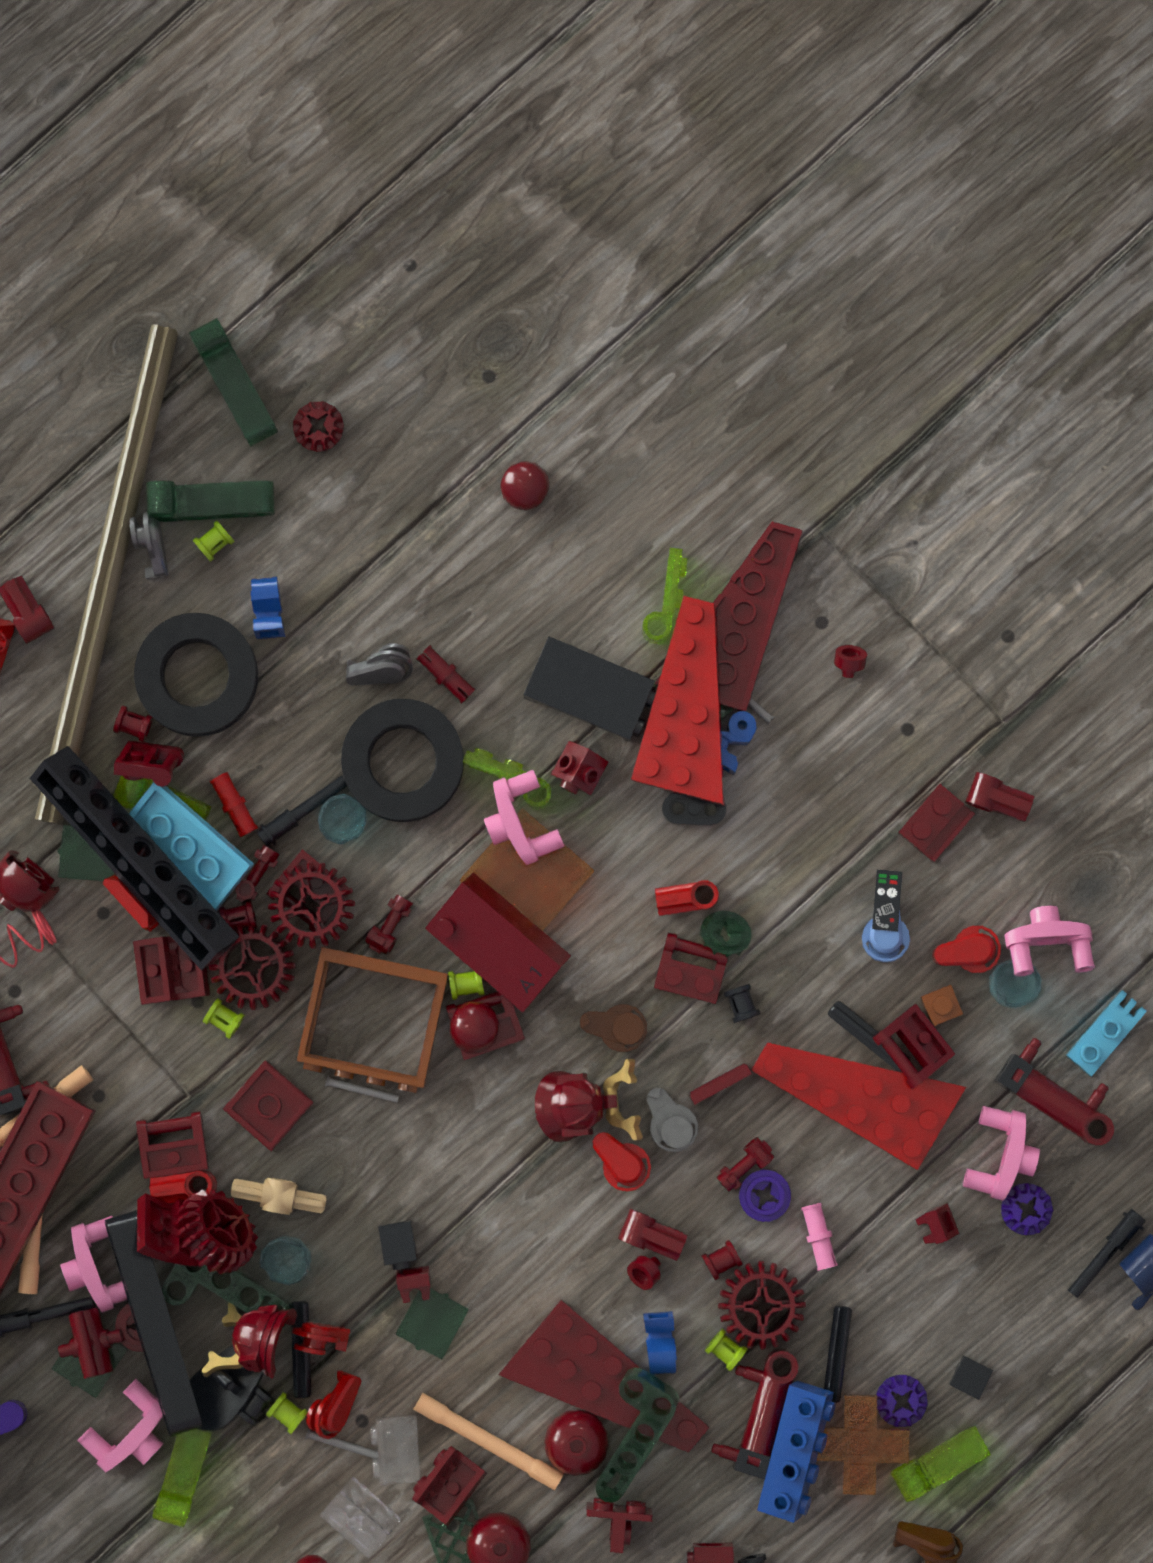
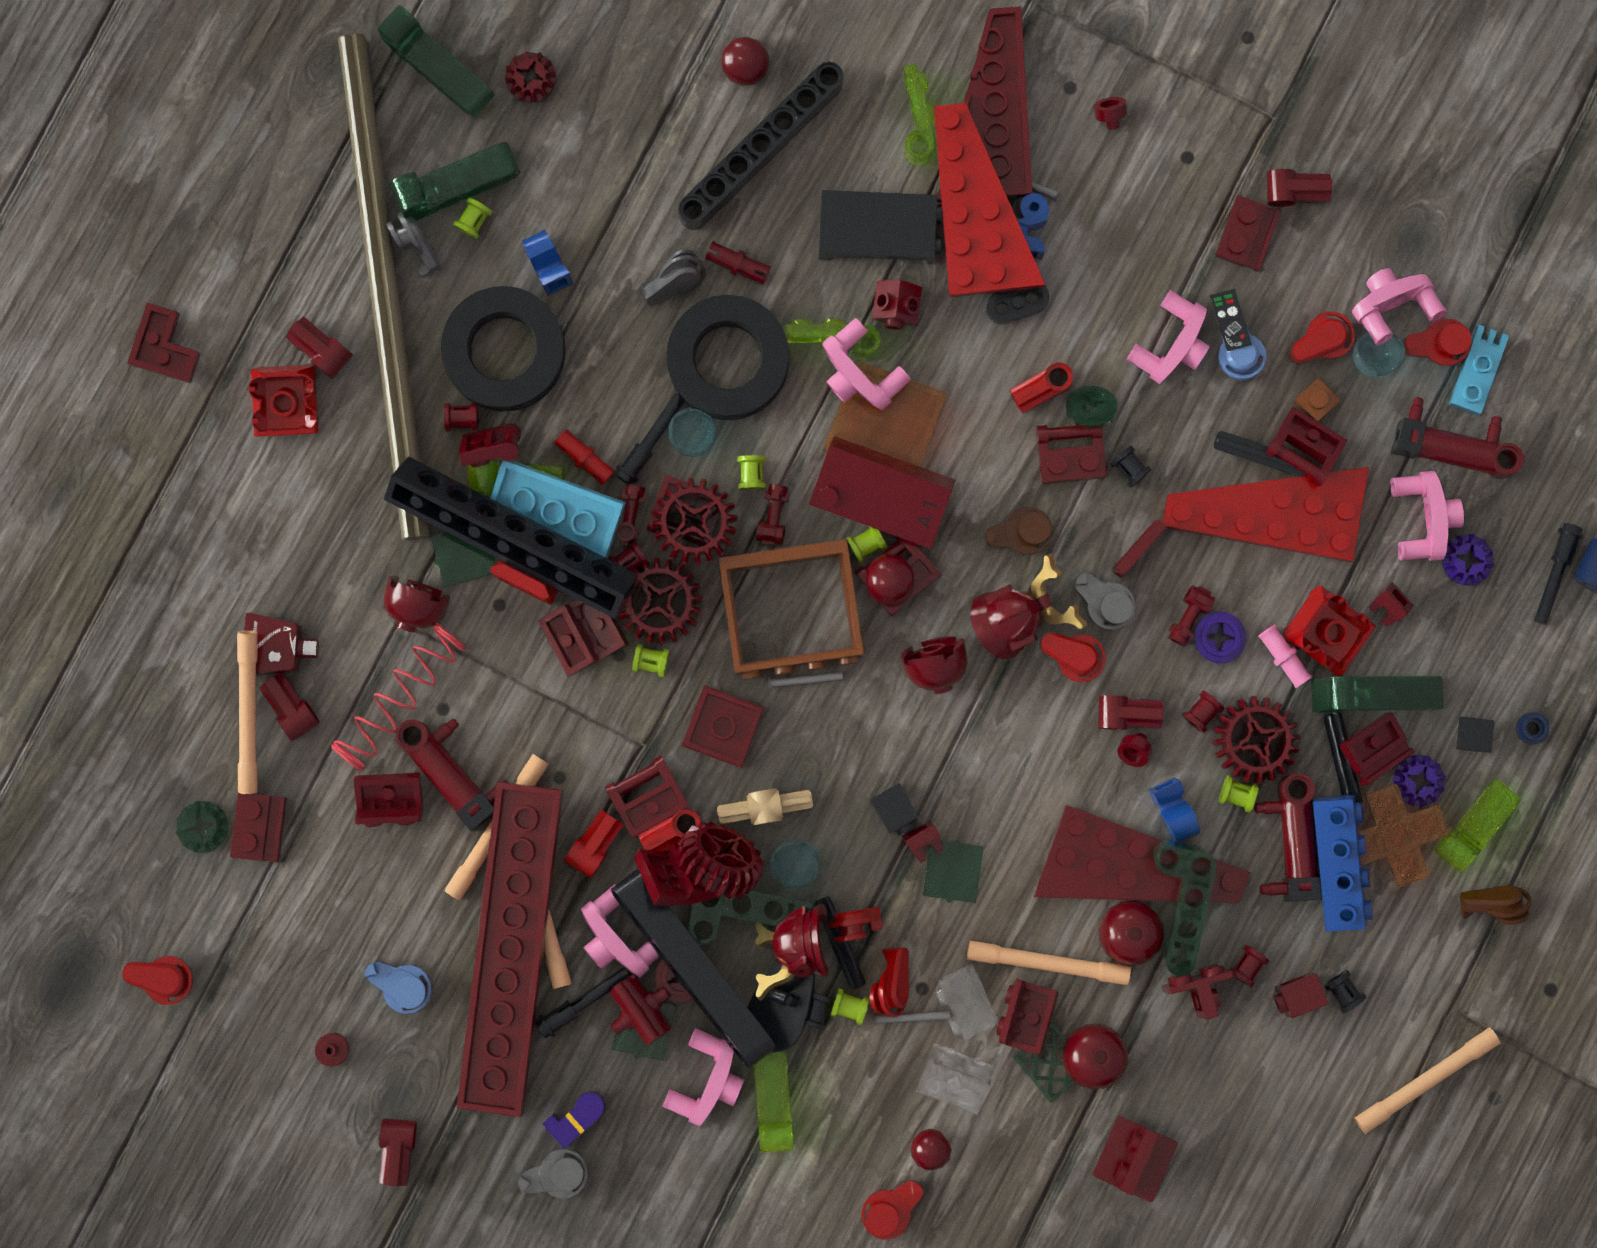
camera: 20 degrees left, 0 degrees up
none -> red piece [564,810,624,879]
none -> black beam [678,61,843,230]
none -> lime bush [737,455,766,490]
none -> dark red cylinder [901,636,967,694]
none -> bright pink connector [1126,290,1210,384]
none -> dark red bush [1230,945,1270,988]
none -> red slope [1284,586,1376,677]
none -> clear green beam [1311,676,1444,713]
none -> dark red plate [1339,712,1415,786]
none -> red piece [1401,318,1471,366]
none -> dark blue plate [1516,712,1550,745]

